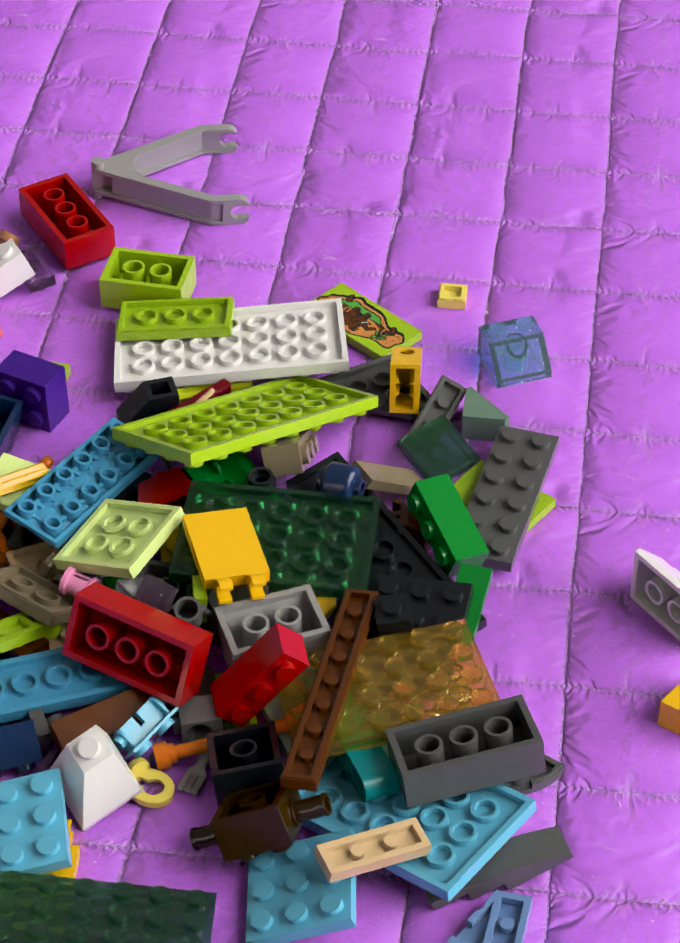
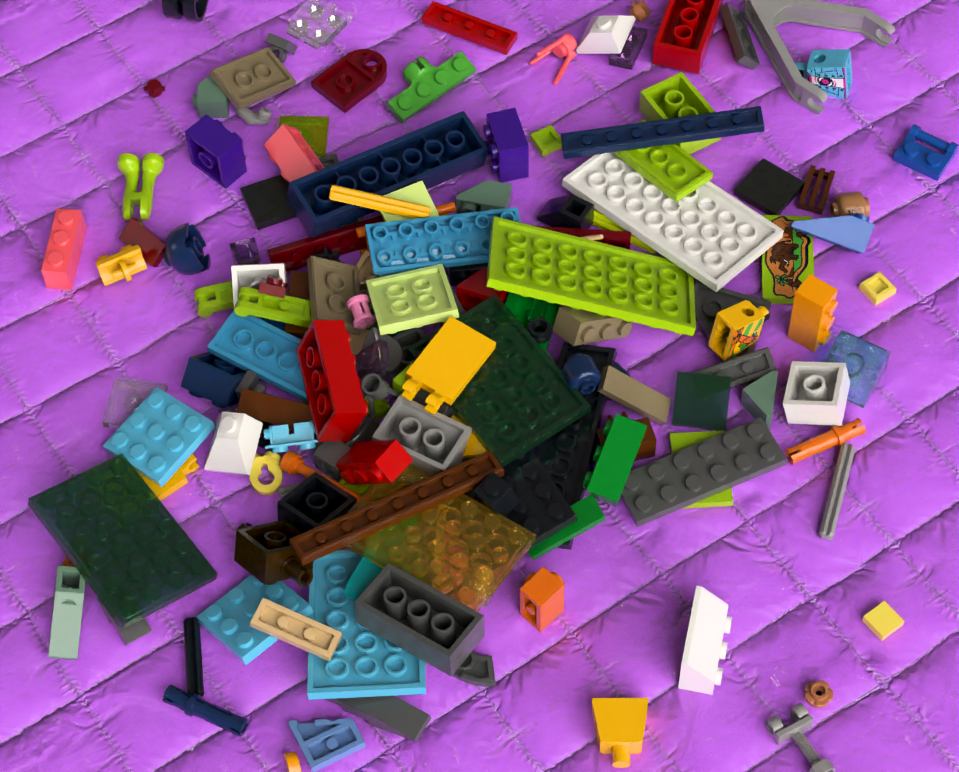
camera: 50 degrees right, 15 degrees up
none -> sand green slope [456,180,512,214]
none -> orange brick [519,566,565,633]
none -> dark blue tile [561,106,764,159]
none -> dark grey plate [720,3,760,70]
none -> pearl dark grey tile [734,158,805,215]
none -> white brick [783,361,850,426]
none -> orange pin [785,418,866,465]
none -> light orange brick [787,274,838,352]
none -> slope [788,213,875,254]
none -> medium azure torso [796,49,853,100]
none -> reddish brown tile [797,165,835,214]
none -> light grey axle [819,443,855,541]
none -> medium nougat head [830,191,870,217]
none -> blue plate [893,124,959,181]

